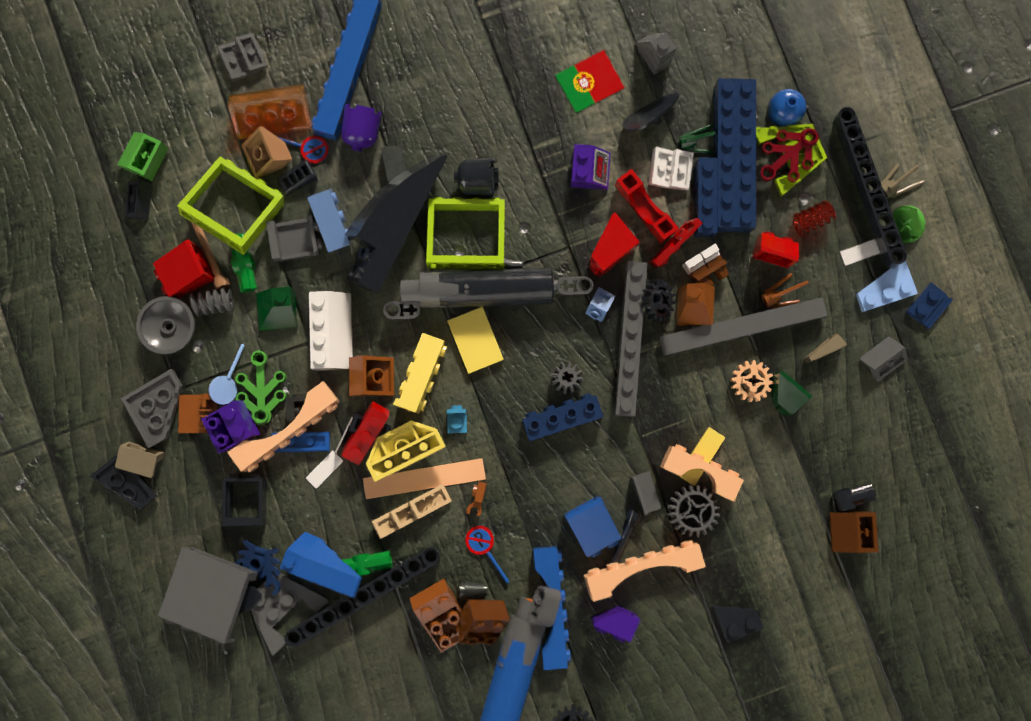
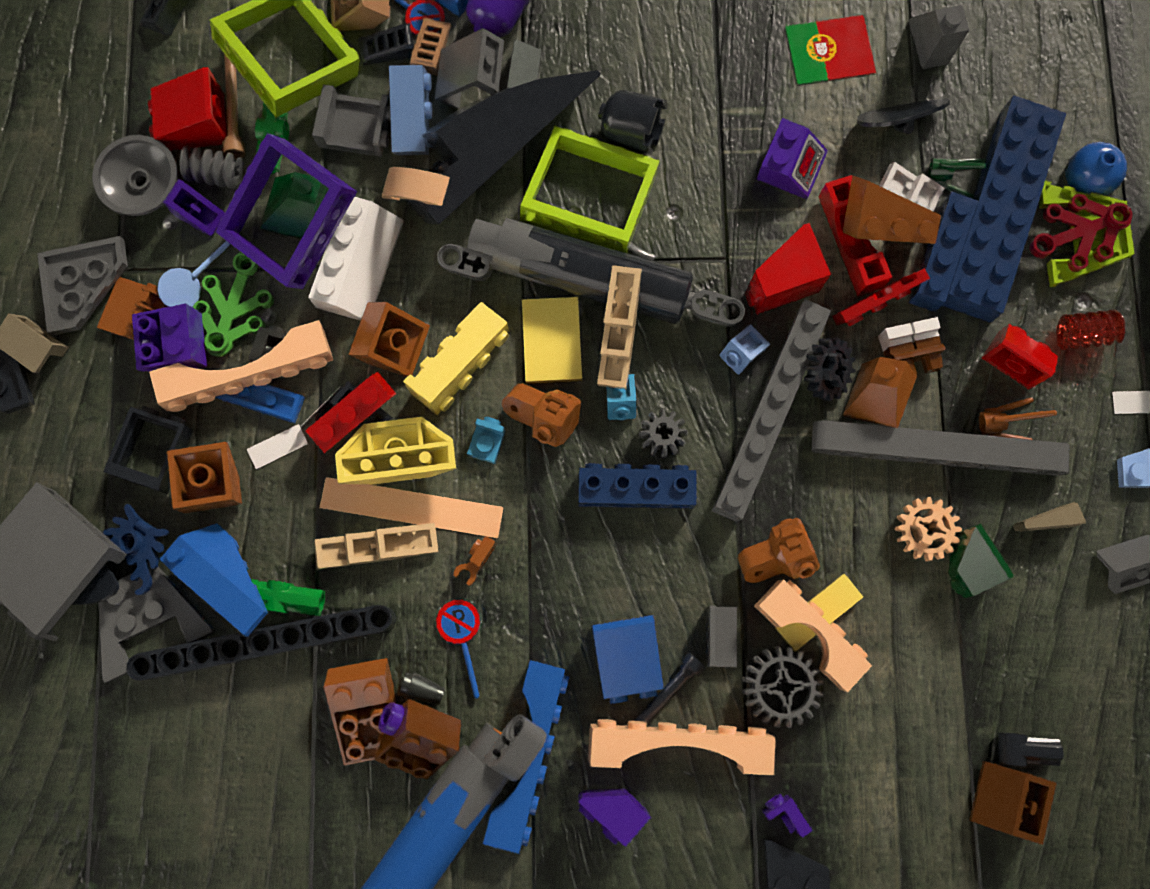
camera: 20 degrees right, 5 degrees down
none -> dark purple slope [163,179,225,236]
none -> dark orange slope [167,442,242,514]
none -> dark purple window [215,133,357,289]
none -> dark purple tile [378,702,404,736]
none -> light nougat slope [382,167,450,206]
none -> medium nougat slope [410,18,451,76]
none -> dark grey panel [435,28,504,110]
none -> dark orange piece [502,384,581,447]
none -> tan slope [597,266,642,390]
none -> dark azure bracket [606,374,636,420]
none -> dark orange piece [737,518,820,583]
none -> dark purple bracket [762,794,812,838]
none -> dark orange wedge [843,176,941,244]

